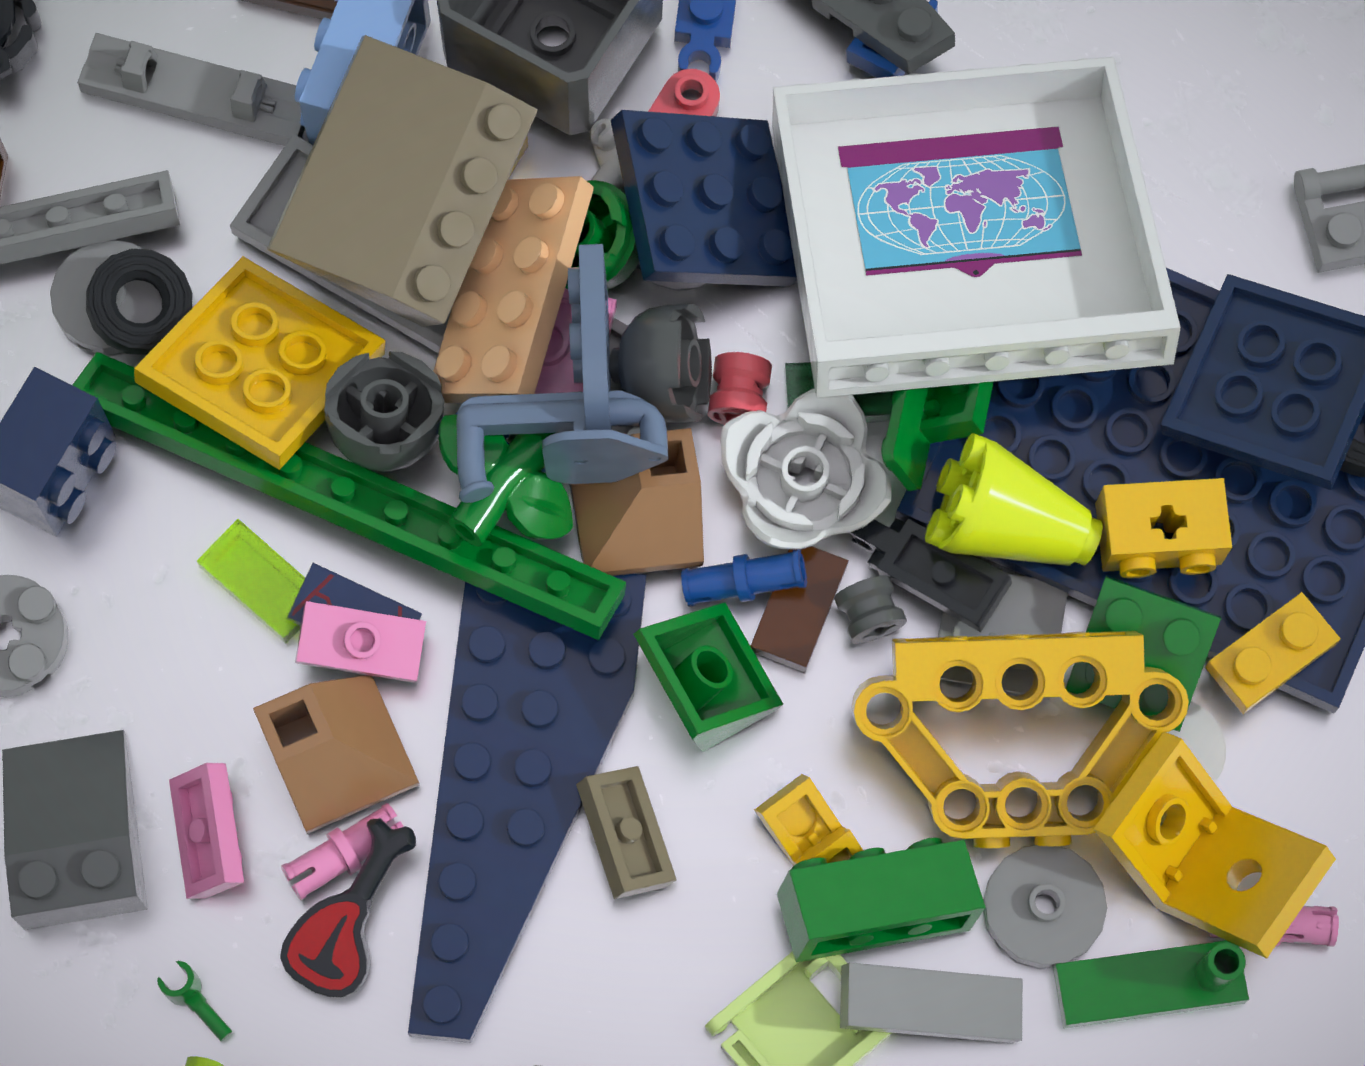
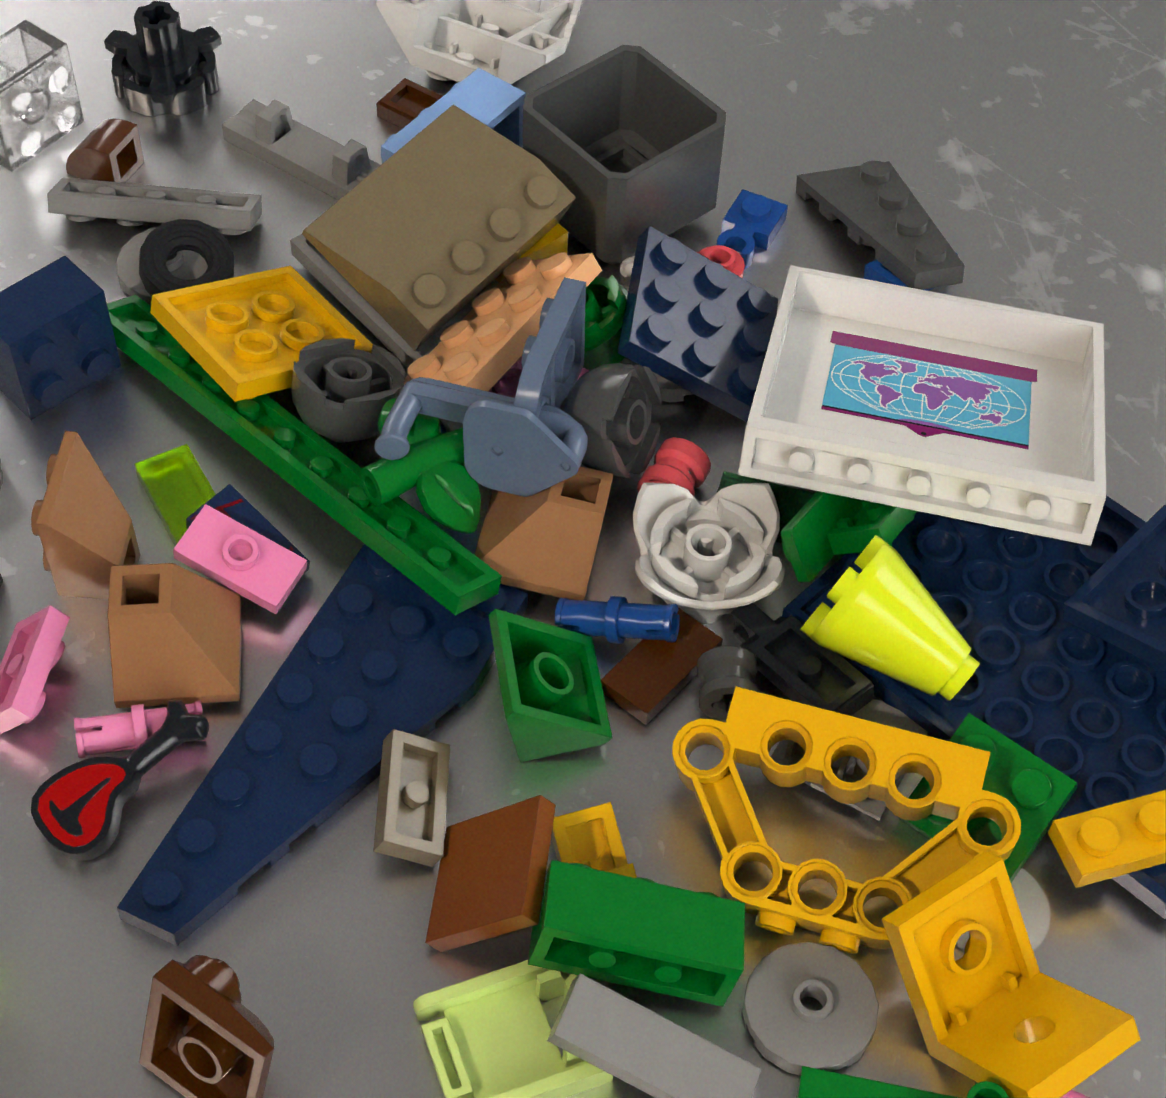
camera: 20 degrees right, 20 degrees down
yellow brick [1095,478,1232,578] -> none
none -> medium nougat slope [31,431,140,600]
none -> dark orange tile [425,795,556,952]

